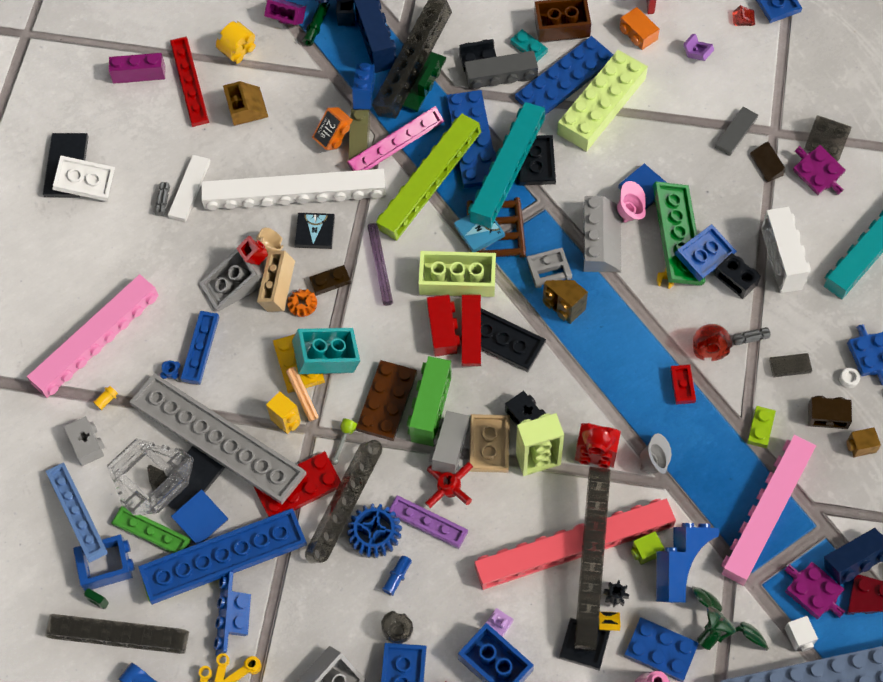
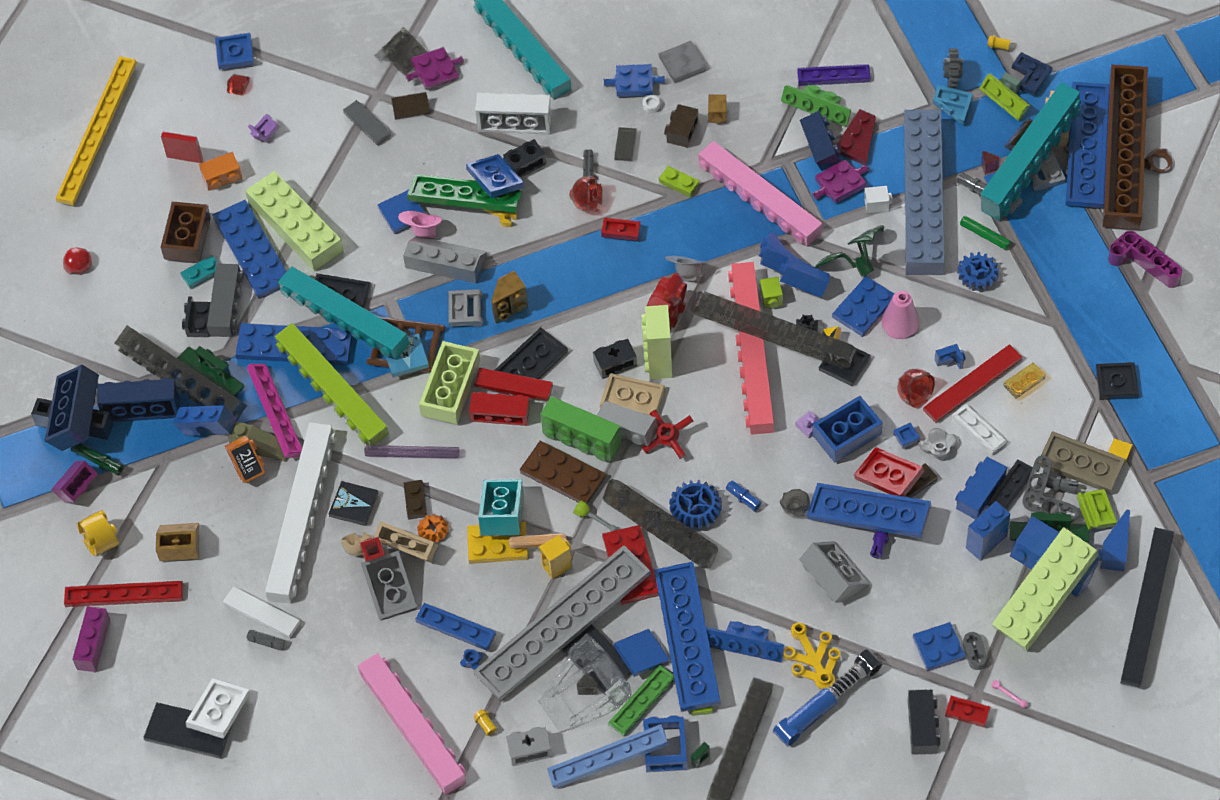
camera: 75 degrees left, 5 degrees down
medium lavender tile [389,495,468,549] -> none

